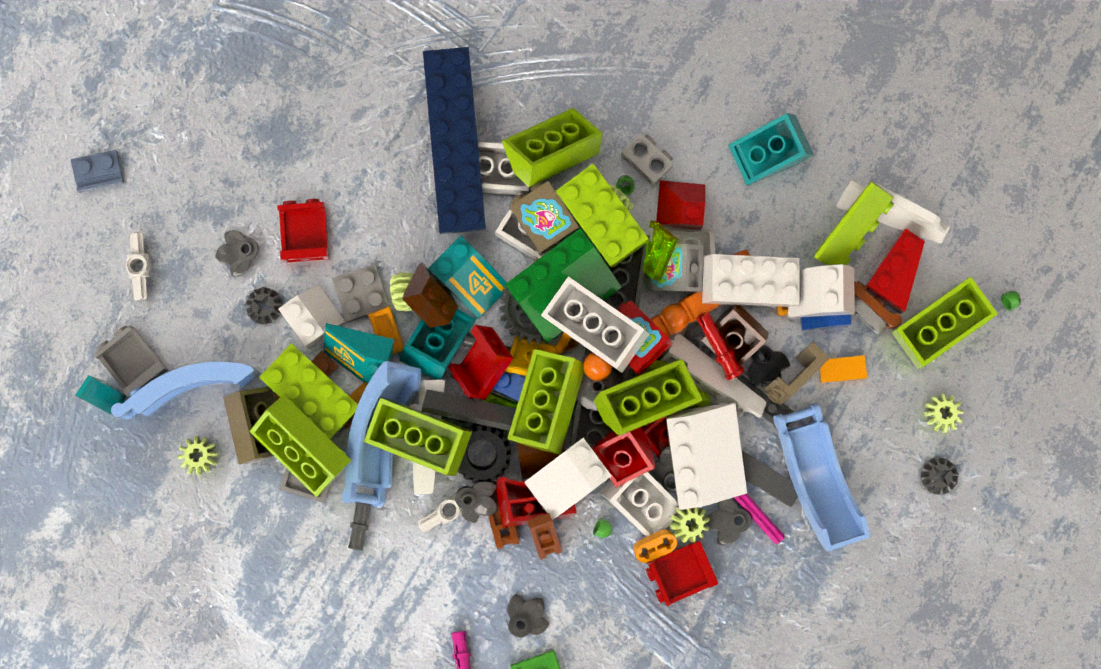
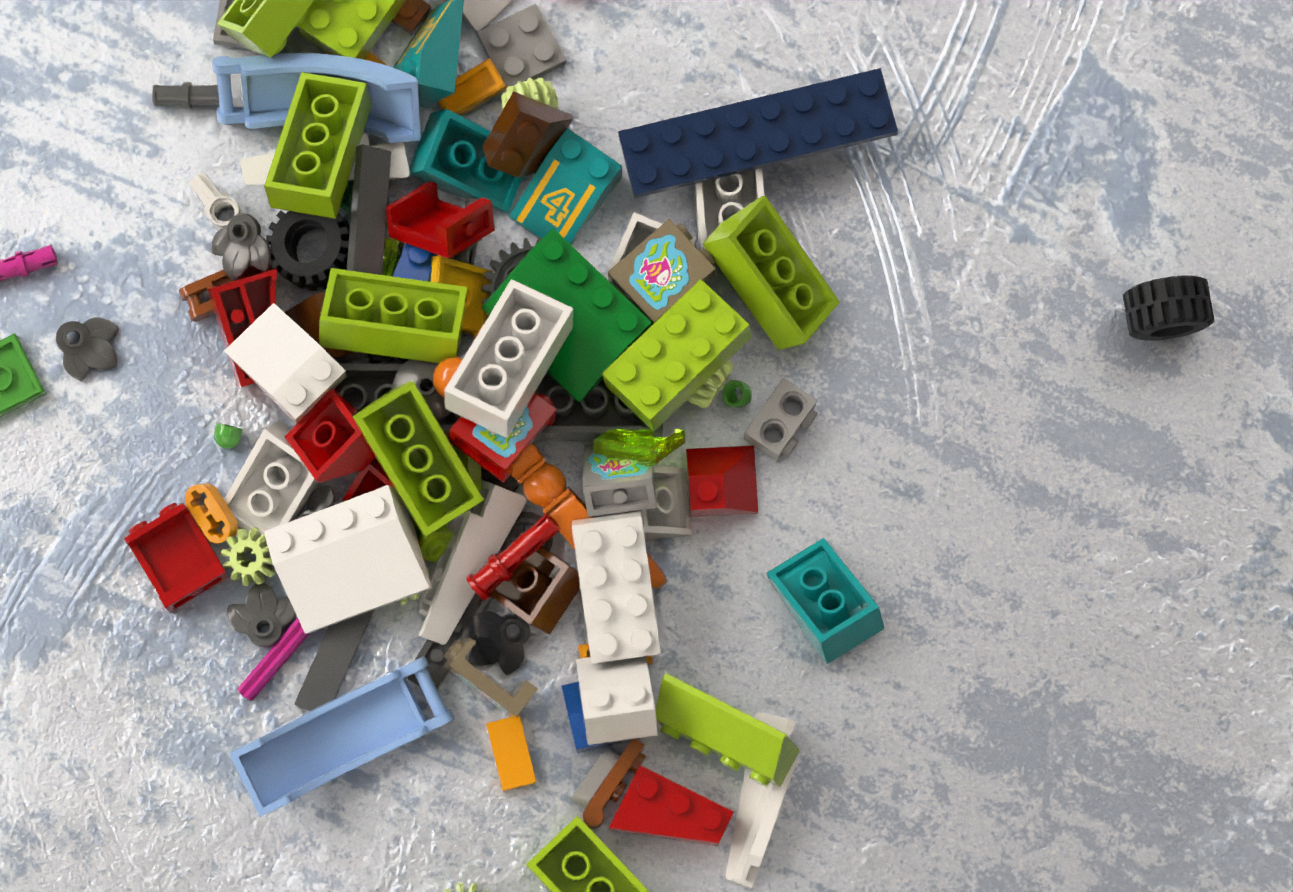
camera: 85 degrees right, 5 degrees down
dark orange plate [527,513,562,560] -> none

